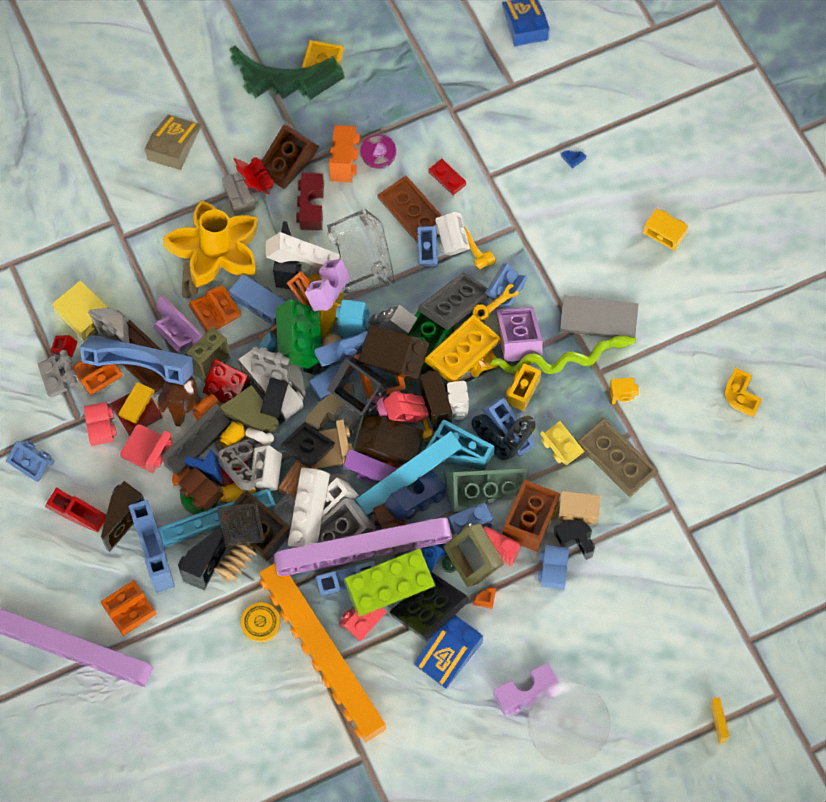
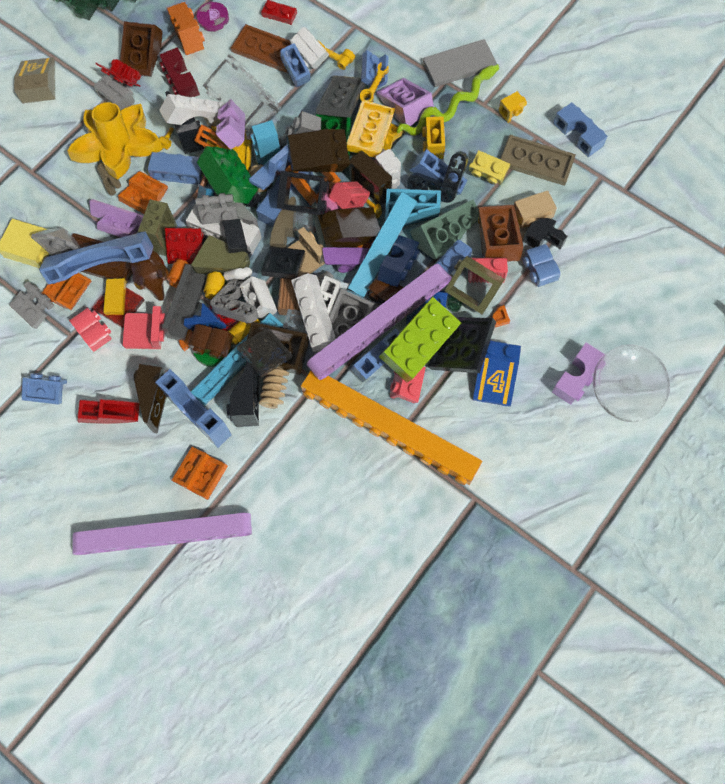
camera: 25 degrees left, 5 degrees up
red slope [50,335,78,357] -> none
yellow tile [240,602,281,642] -> none
yellow plate [725,367,762,418] -> none
none -> yellow hand [159,127,174,150]
none -> medium blue arch [553,102,608,157]

